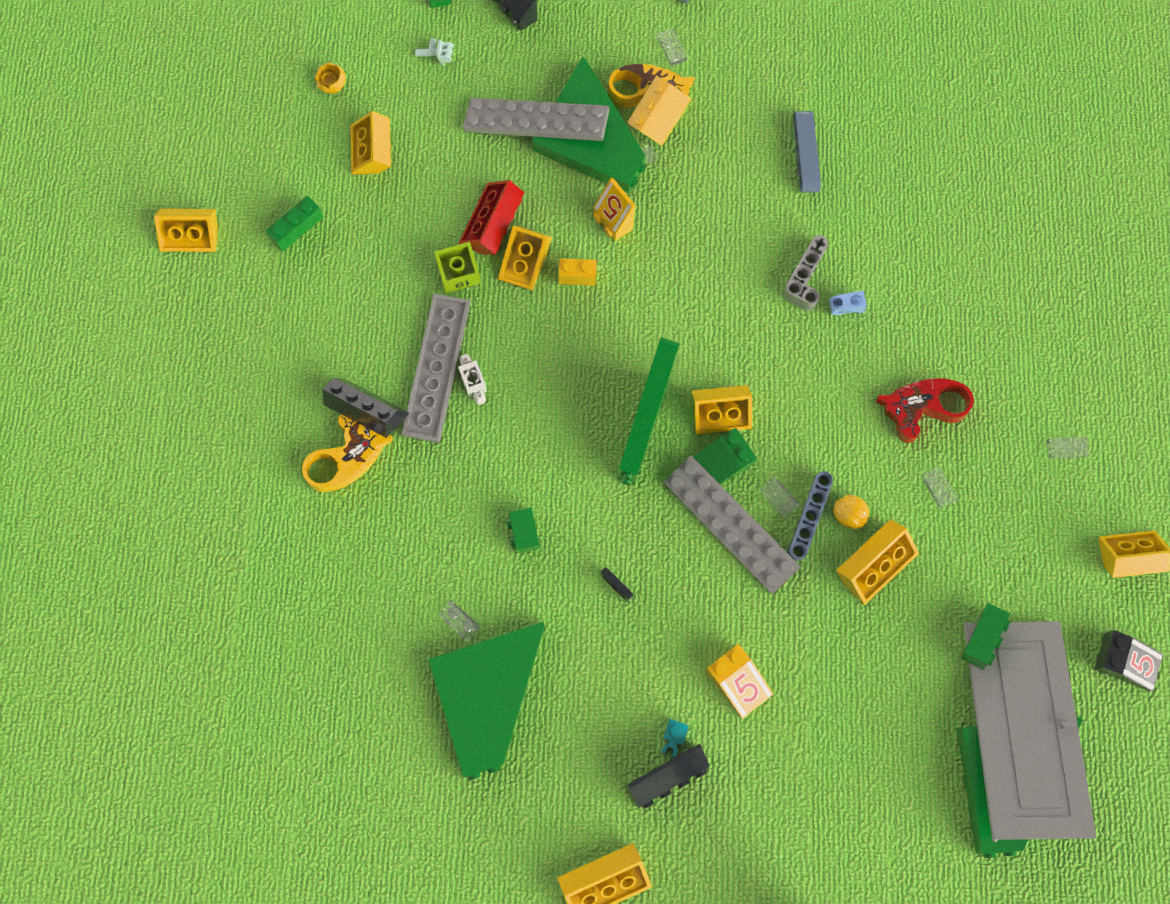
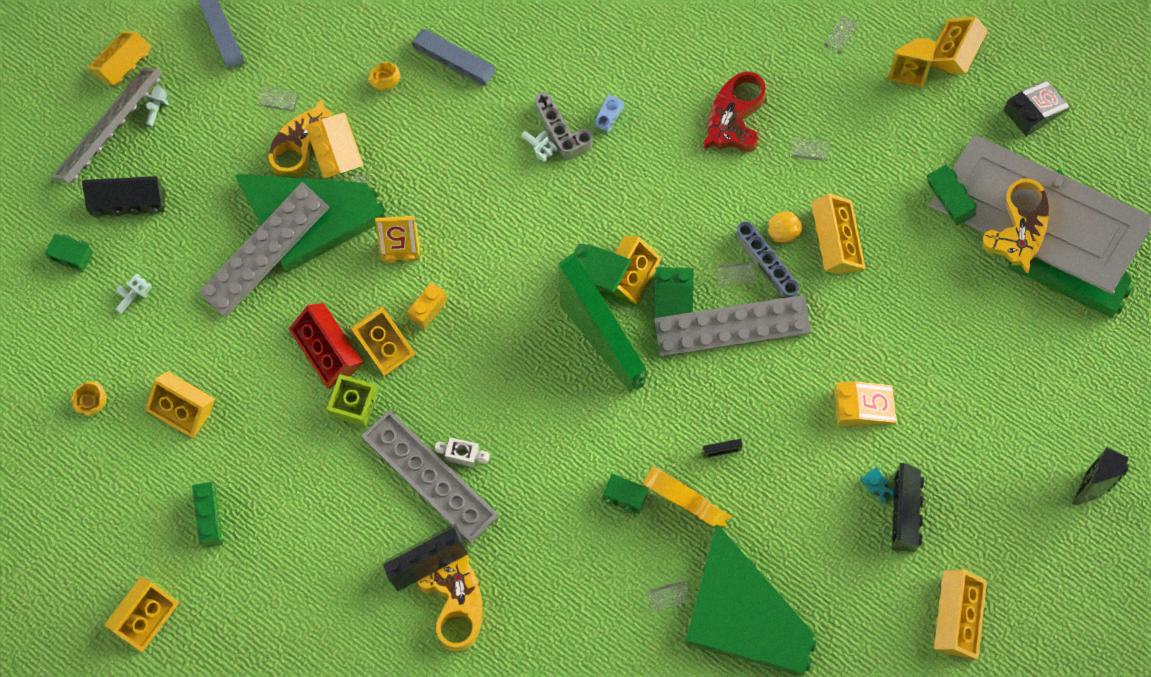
camera: 50 degrees left, 5 degrees down
none -> yellow hair [368,62,400,90]
none -> light aqua arm [522,131,558,162]
none -> green slope [574,244,631,293]
none -> yellow animal [642,465,732,527]
none -> yellow slope [888,38,936,87]
none -> yellow animal [983,179,1049,273]

